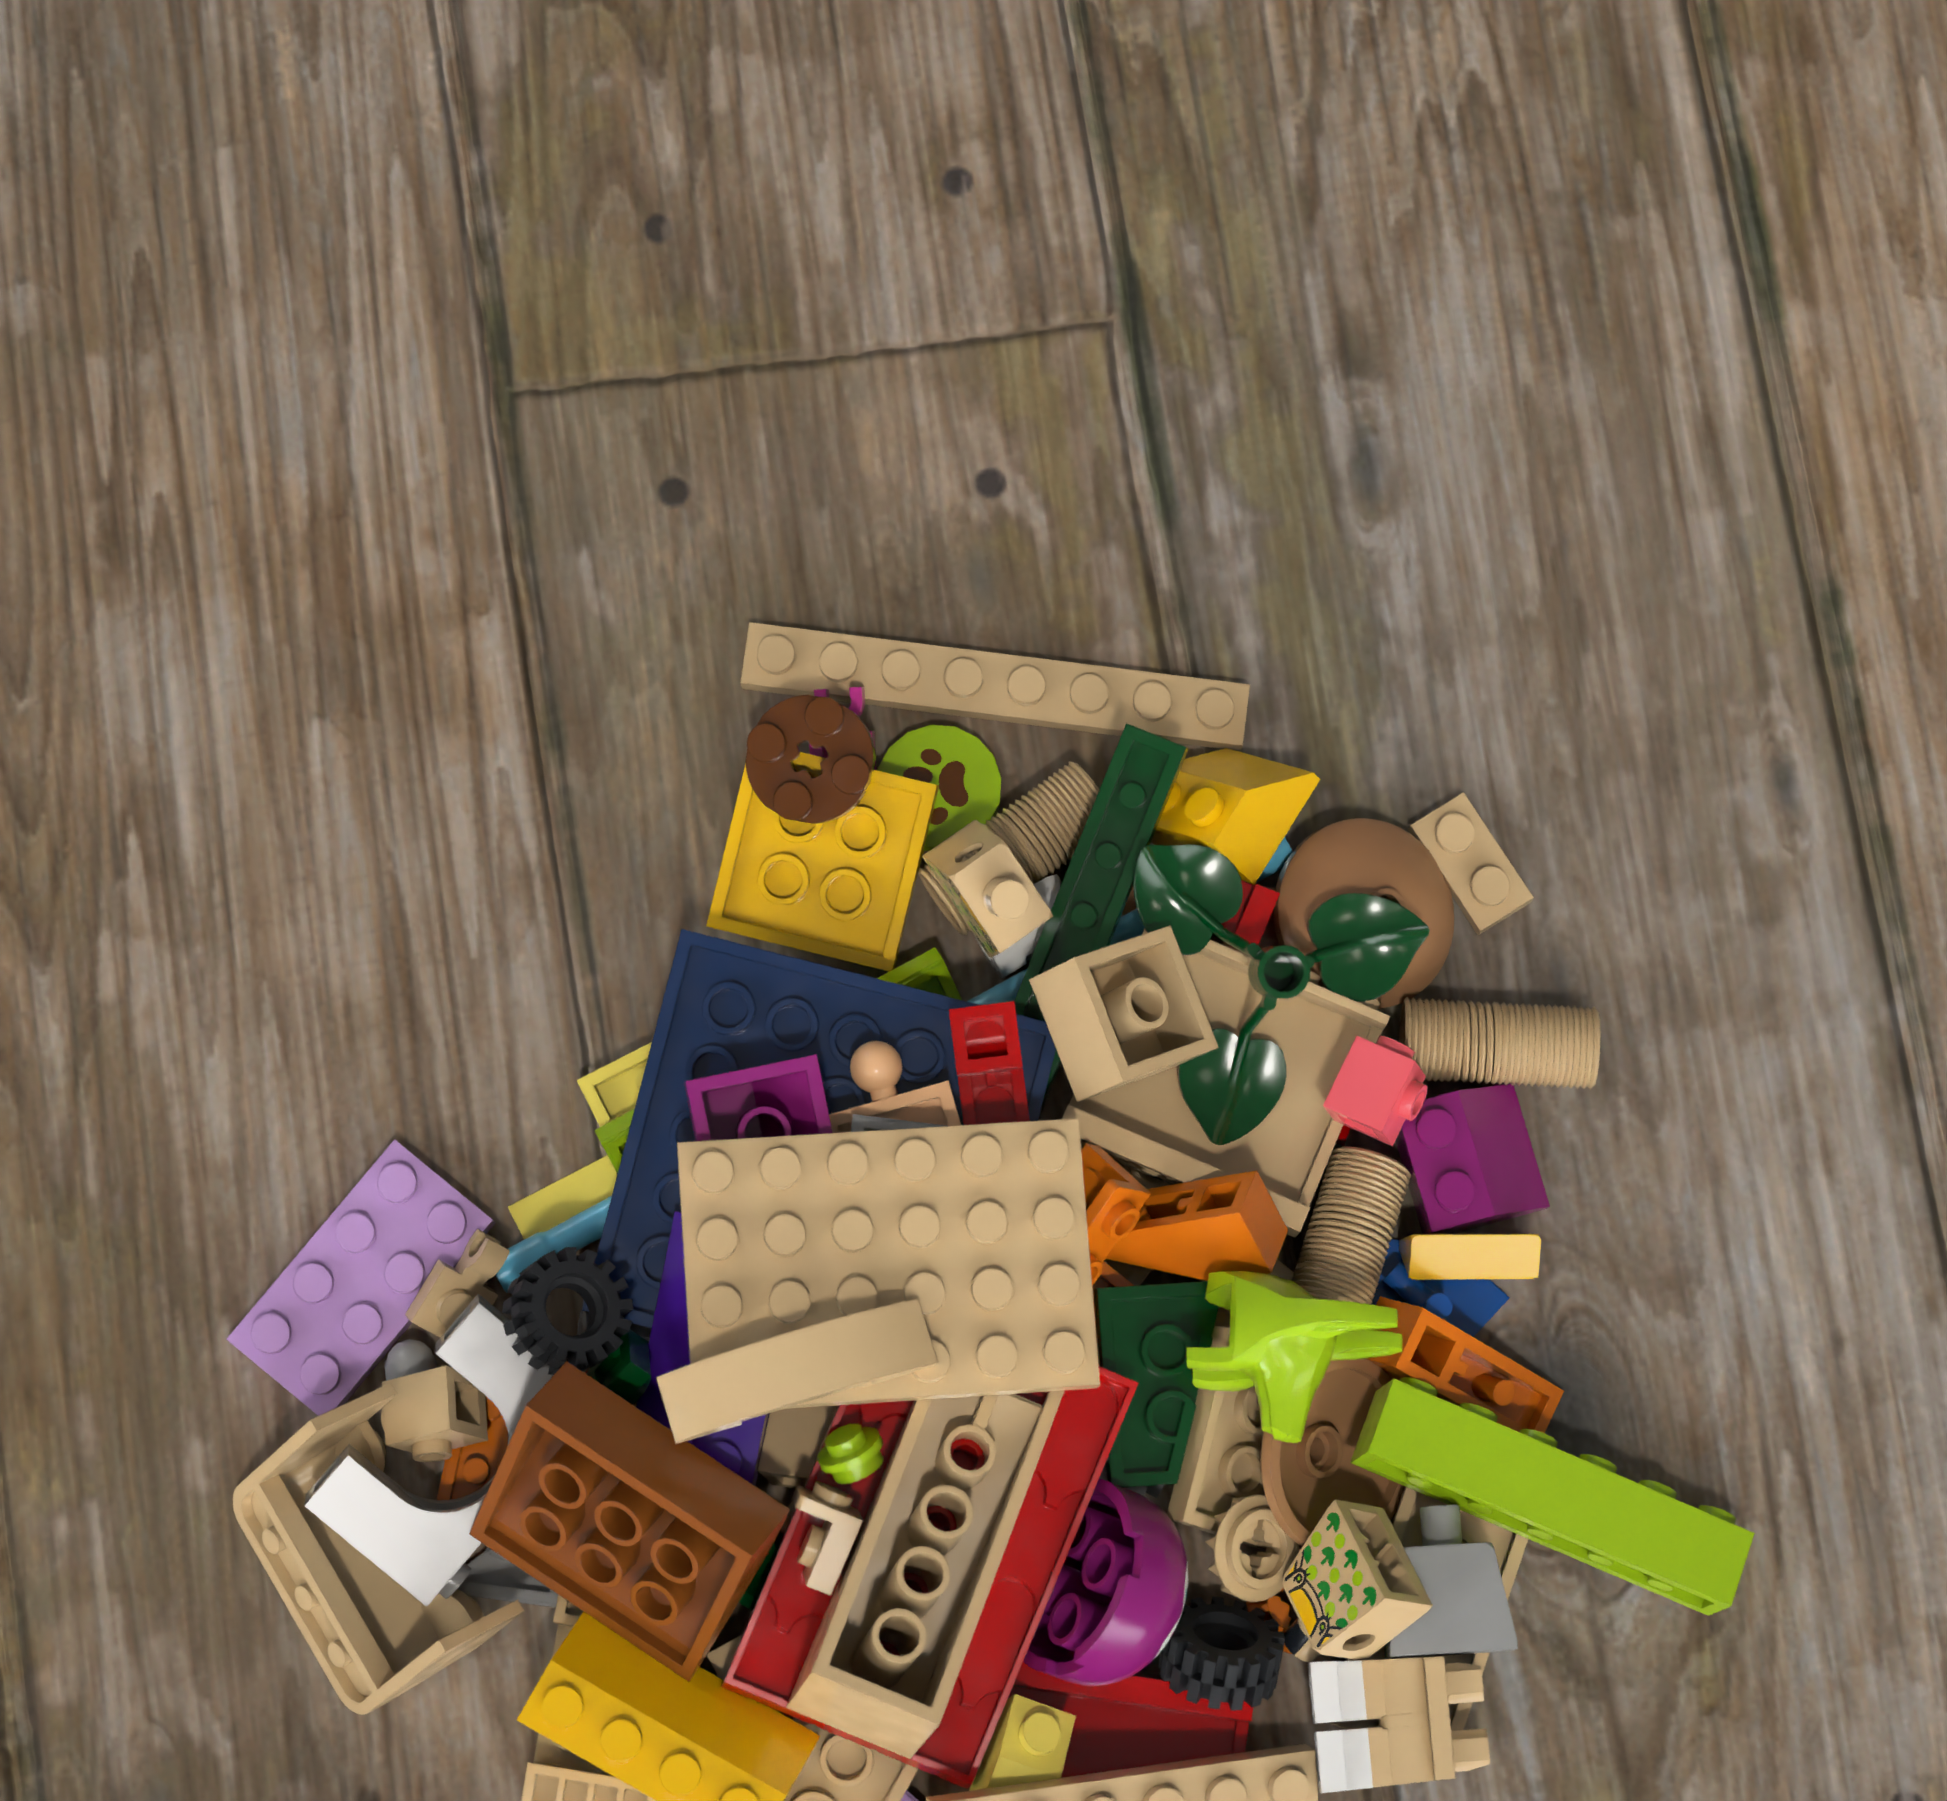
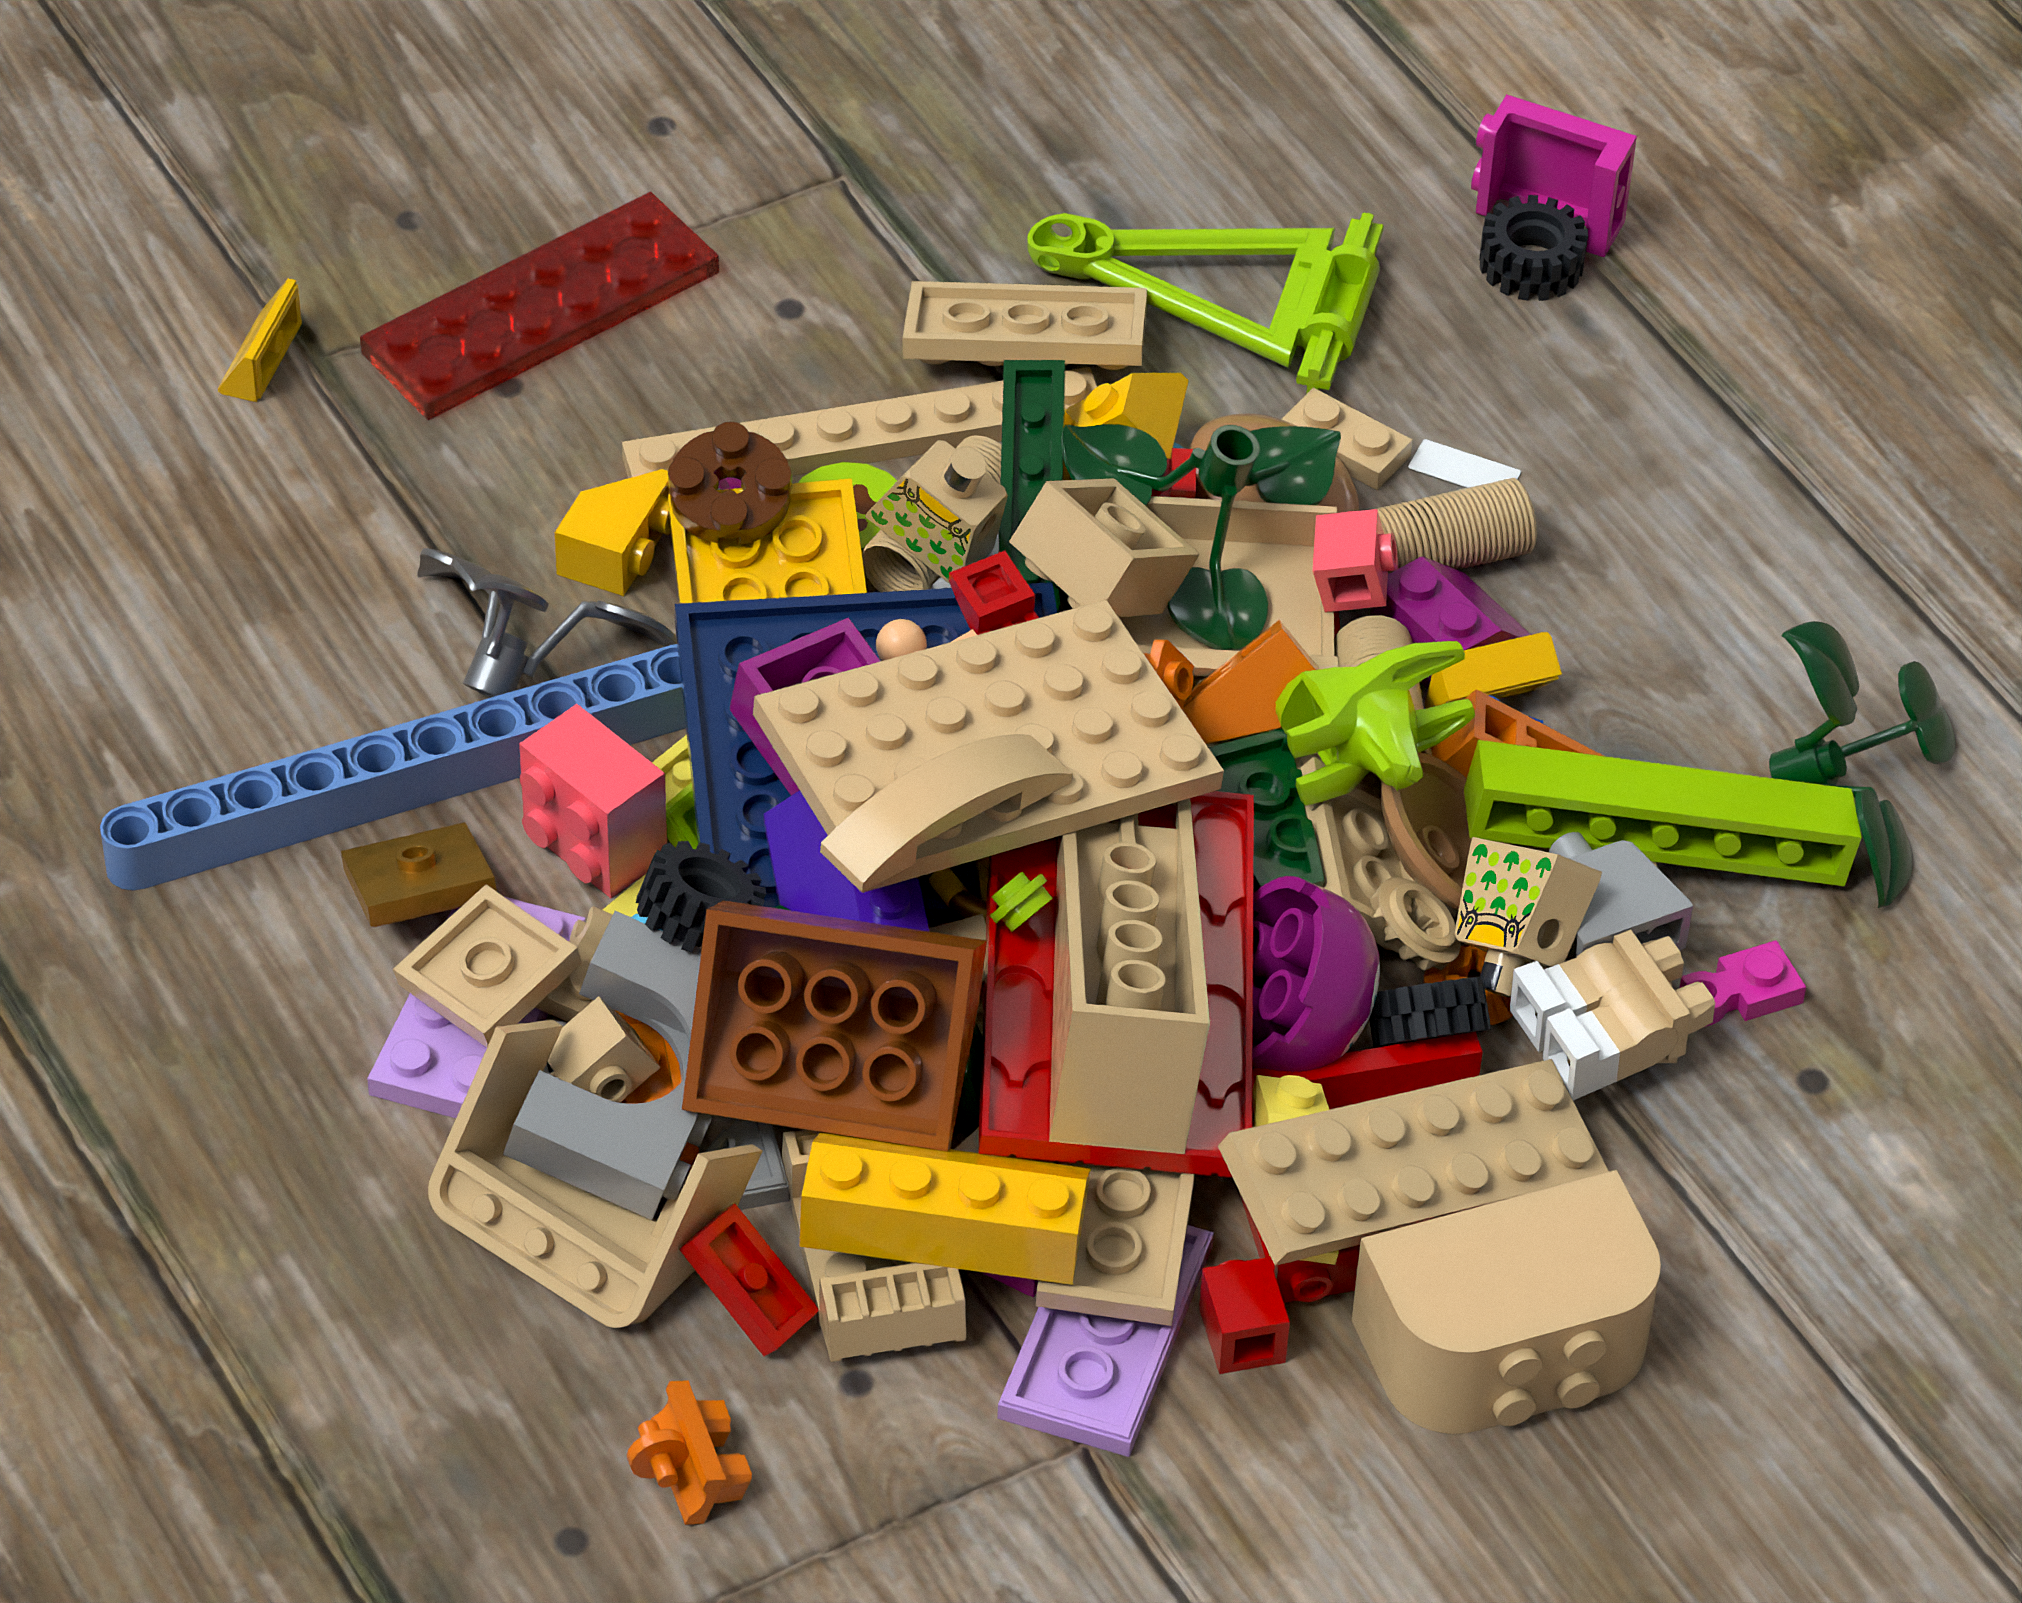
camera: 25 degrees left, 30 degrees down
tan bracket [792,1482,863,1596] -> none
none -> medium blue beam [100,644,686,891]
none -> yellow slope [218,278,302,402]
none -> pearl gold plate [341,822,497,927]
none -> clear red plate [360,191,719,421]
none -> tan plate [393,885,582,1047]
none -> flat silver plant [417,548,677,698]
none -> coral brick [519,704,667,898]
none -> yellow slope [554,469,671,596]
none -> red plate [679,1203,819,1357]
none -> tan plate [902,281,1147,370]
none -> lime piece [1027,213,1384,393]
none -> white sticker [1408,439,1521,488]
none -> dark pink panel [1471,94,1637,258]
none -> black tyre [1479,195,1588,301]
none -> dark pink plate [1679,940,1806,1027]
none -> dark green plant [1769,621,1956,908]

